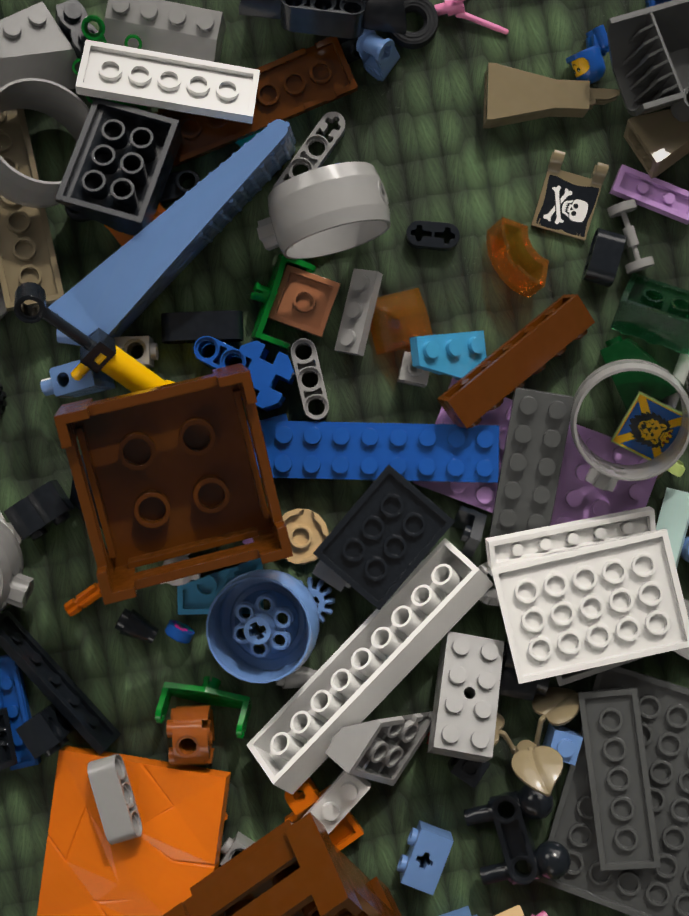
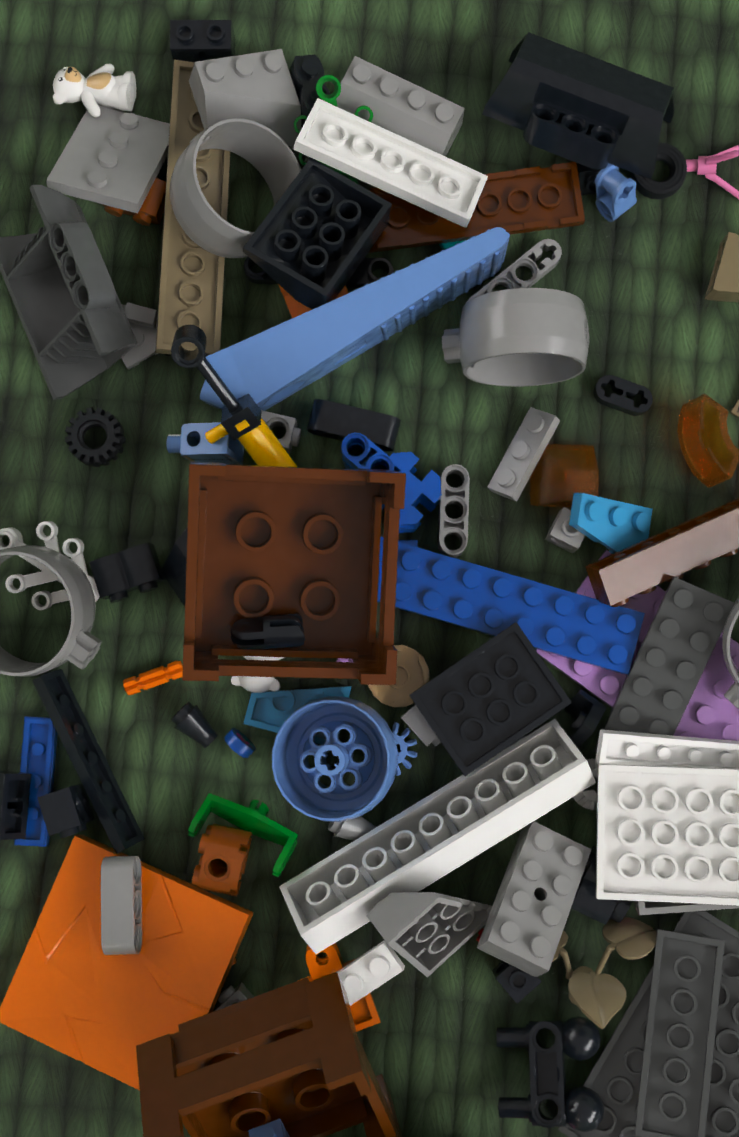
camera: 20 degrees right, 5 degrees down
green piece [250,253,316,350] -> none
nougat plate [268,265,341,338] -> none
medium blue brick [397,820,454,895] -> none
medium blue brick [542,723,583,766] -> none
none -> black arm [230,614,305,650]

